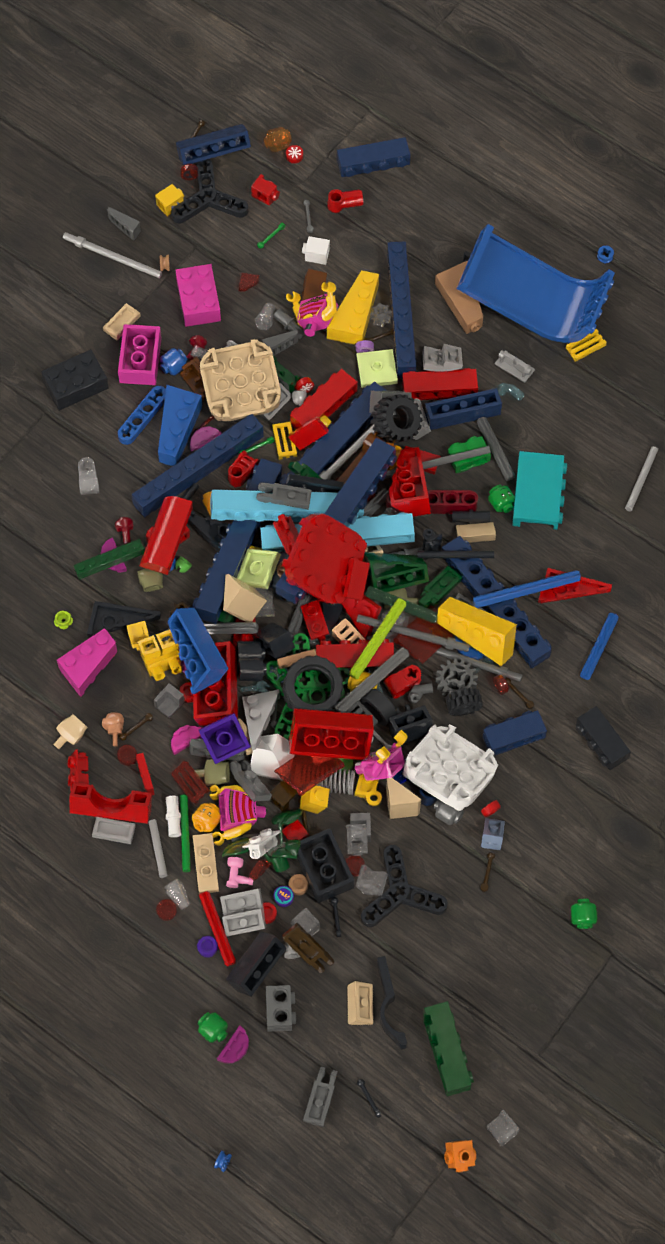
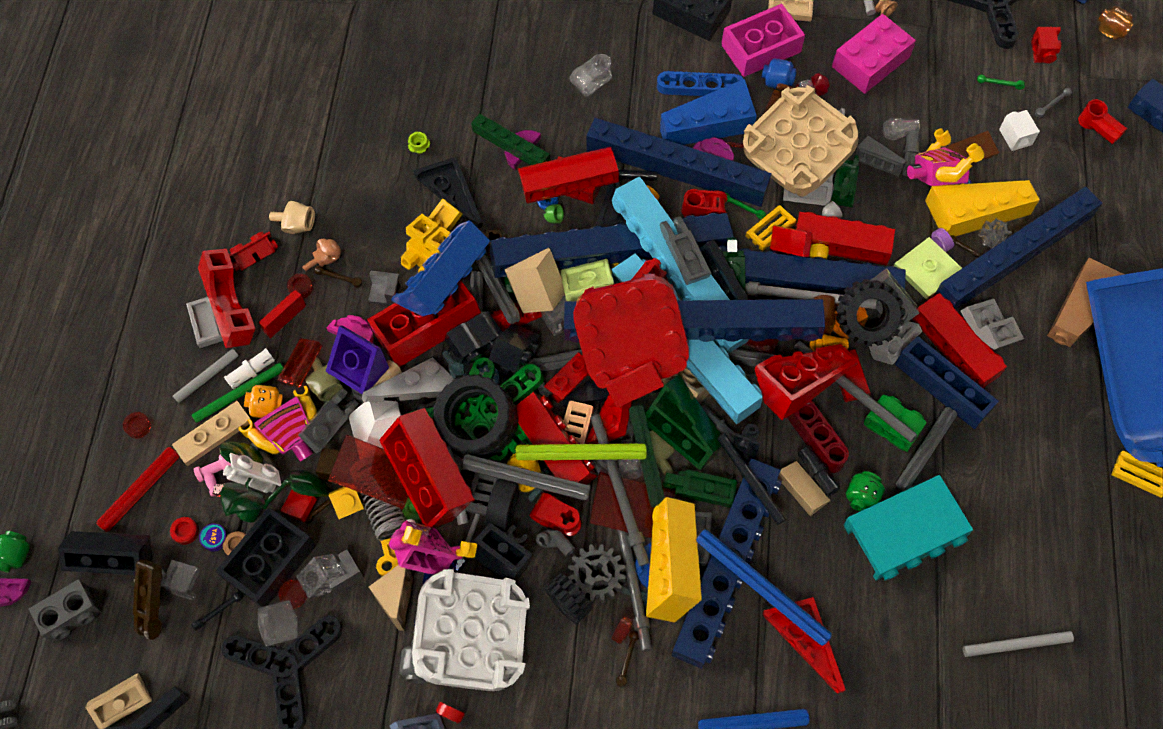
camera: 60 degrees right, 0 degrees up
dark pink wedge [57,628,117,697] -> none
dark red plate [115,517,133,544] -> none
olive piece [137,568,163,592] -> none
clear cone [164,879,191,910] -> none
dark purple tile [197,936,218,957] -> none
light grey slope [220,889,266,937] -> none
clear red tile [239,273,260,291] -> none
medium nougat tile [277,649,317,669] -> none
red tile [286,145,303,163] -> none
red tile [295,377,314,393] -> none
dark blue brick [482,710,547,756] -> none
light grey hinge [495,350,535,383] -> none
clear light blue arm [497,383,525,401] -> none

